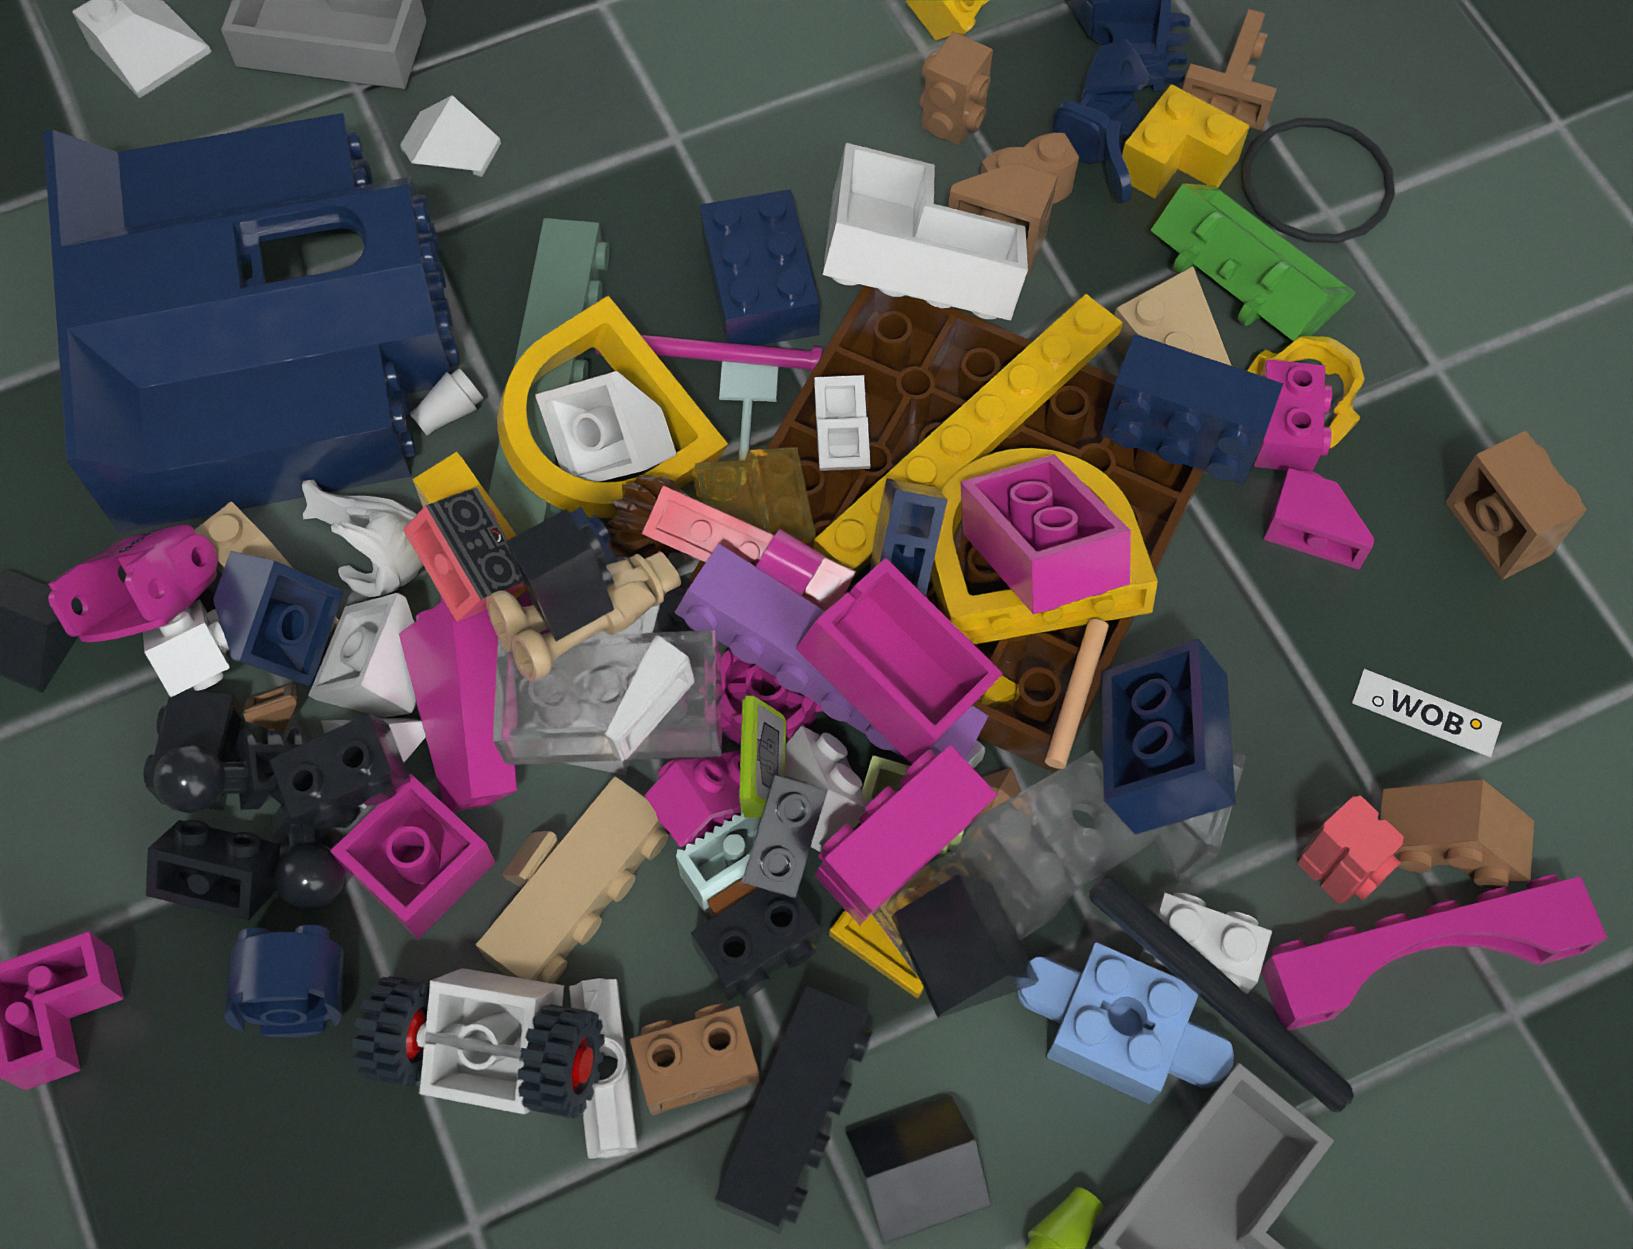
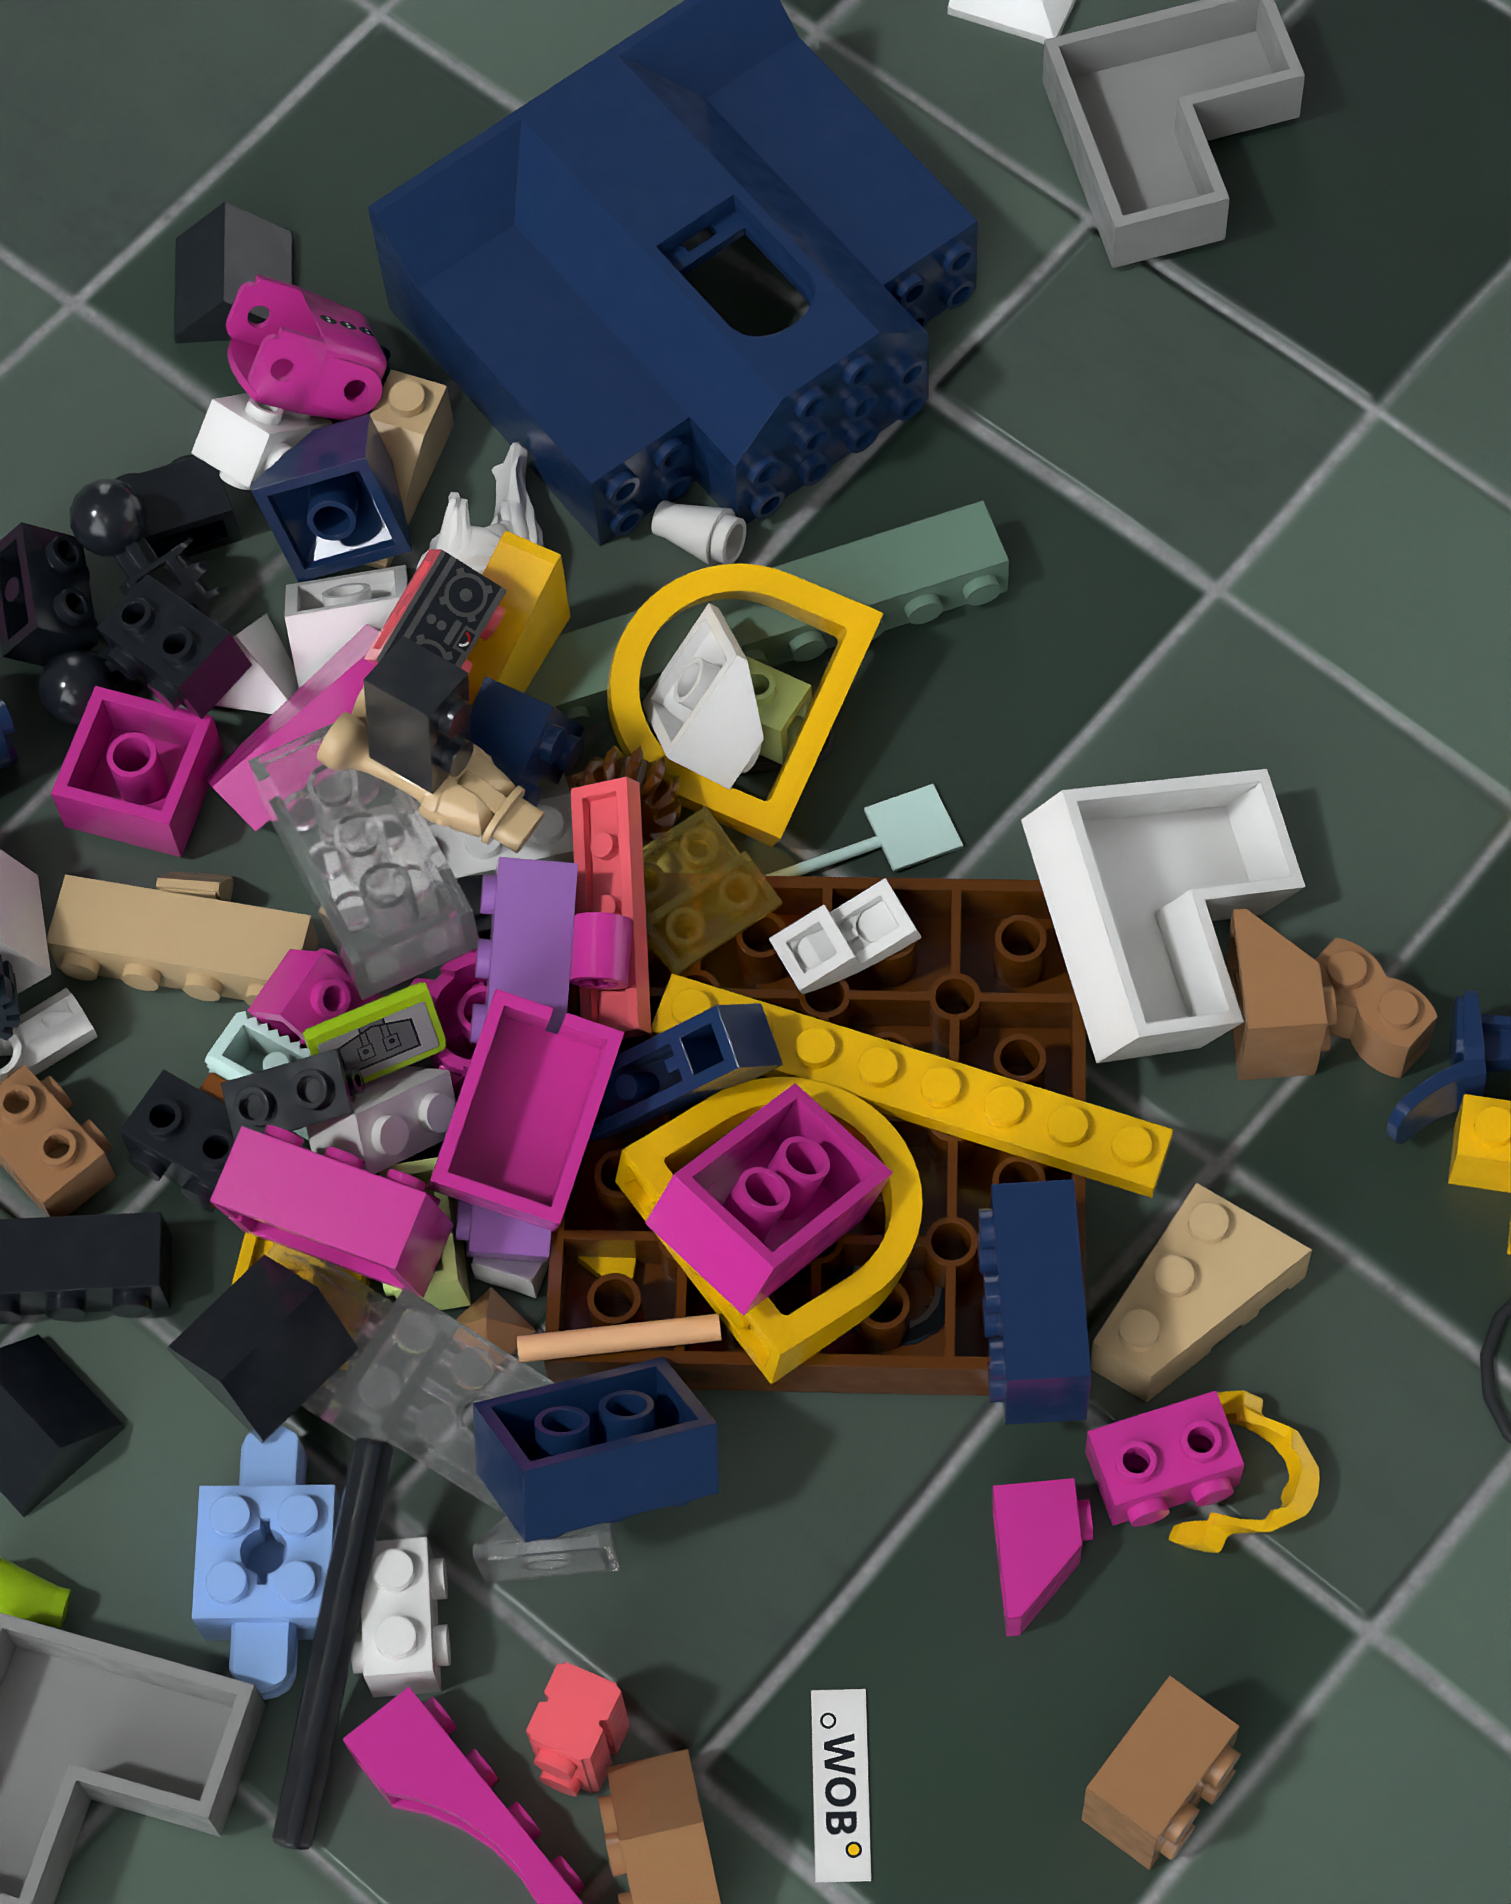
camera: 70 degrees right, 0 degrees up
medium nougat slope [243,683,298,733] -> none
white slope [400,96,501,177] -> none
dark pink bar [595,335,823,373] -> none
white slope [605,635,695,762] -> none
dark blue brick [700,189,820,346] -> none
medium nougat brick [919,31,993,146] -> none
bright green piece [1150,184,1355,341] -> none

